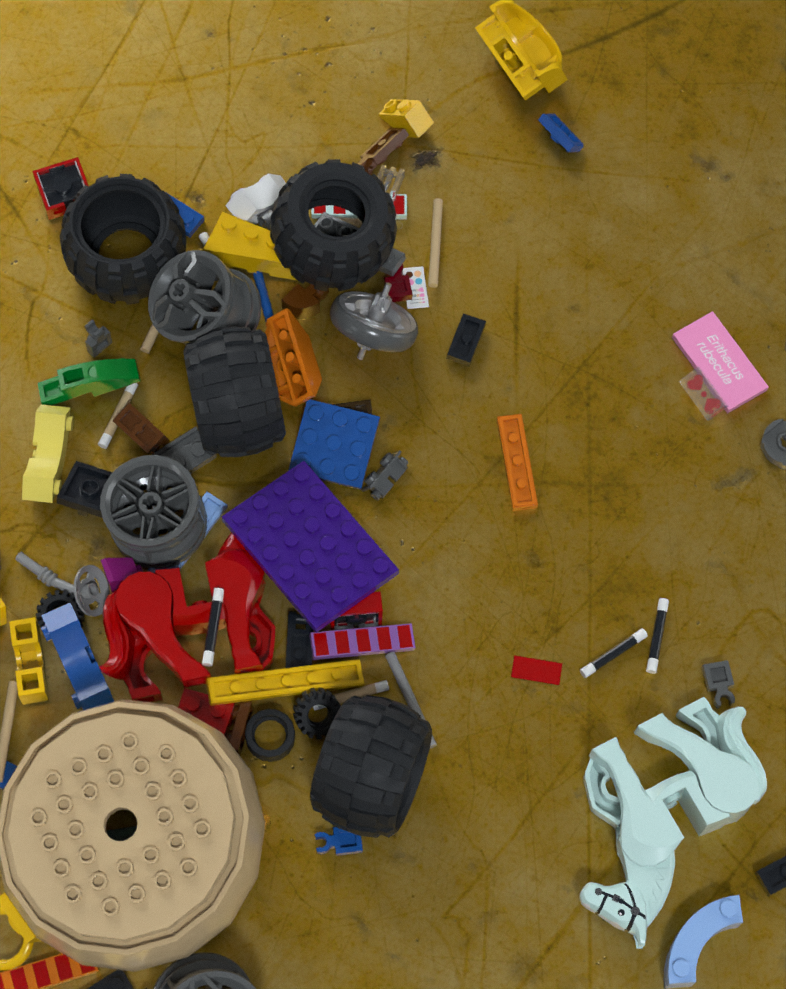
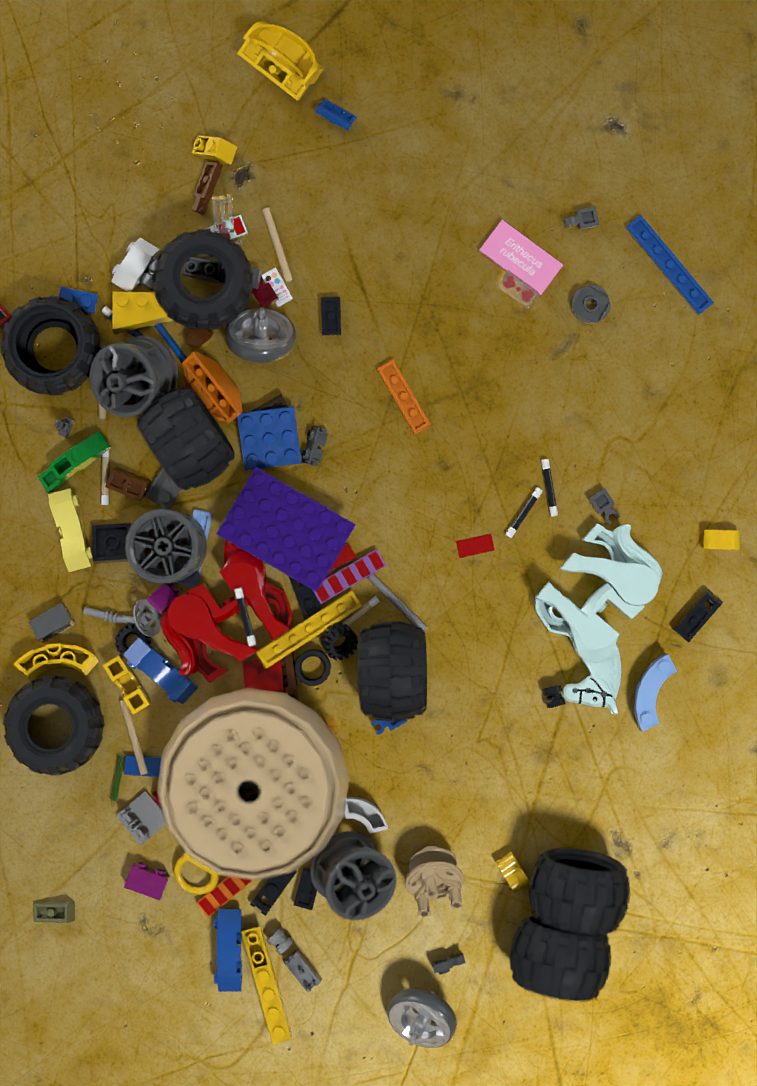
camera: 15 degrees left, 20 degrees up
none -> white brick [345,797,388,833]
none -> black wheel [542,685,566,708]

